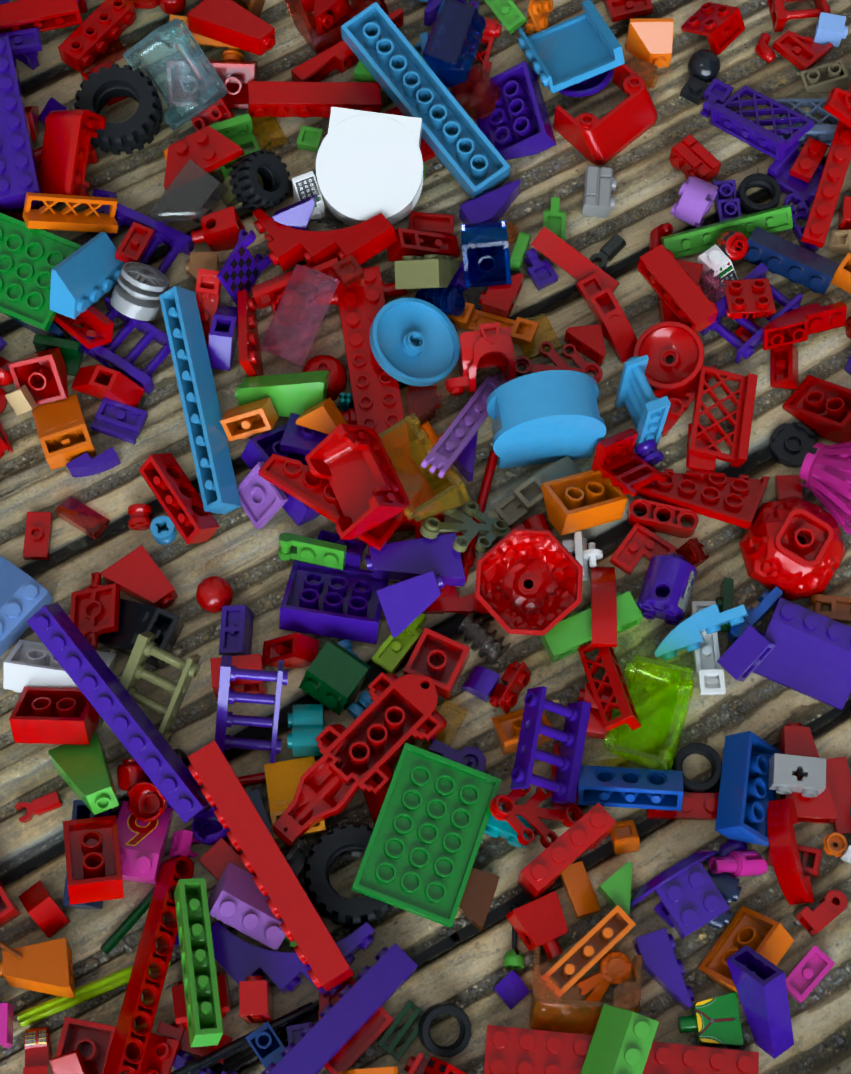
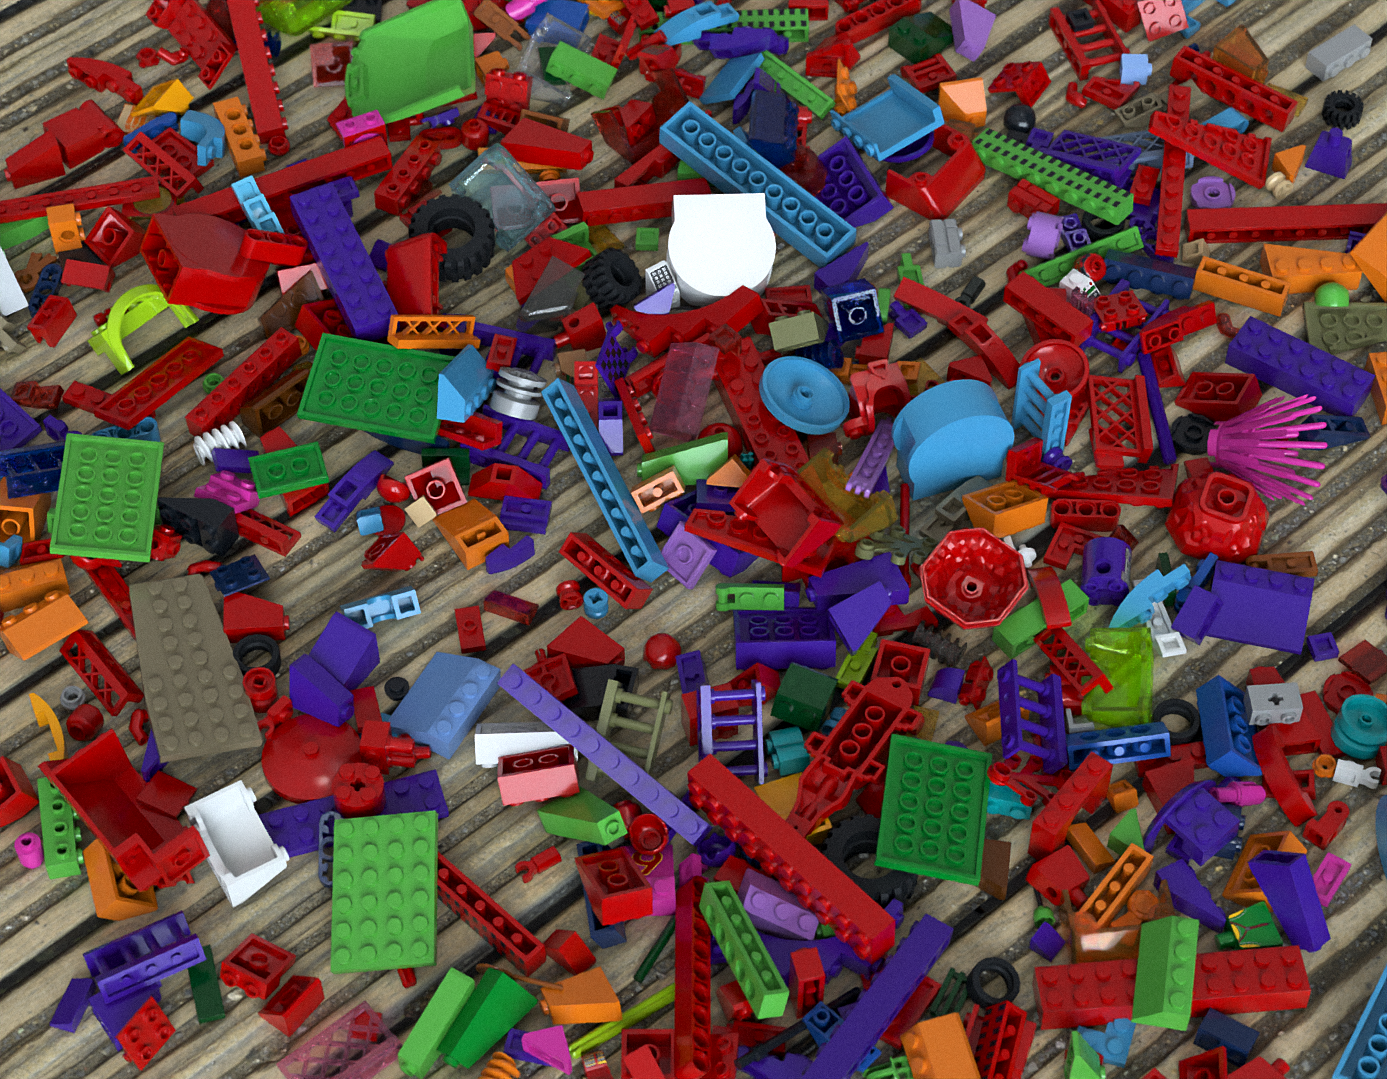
camera: 10 degrees left, 15 degrees down
none -> bright green brick [972,128,1134,226]
none -> light grey panel [1064,708,1095,734]
none -> dark purple axle [1137,351,1177,465]
none -> red slope [1142,757,1194,835]

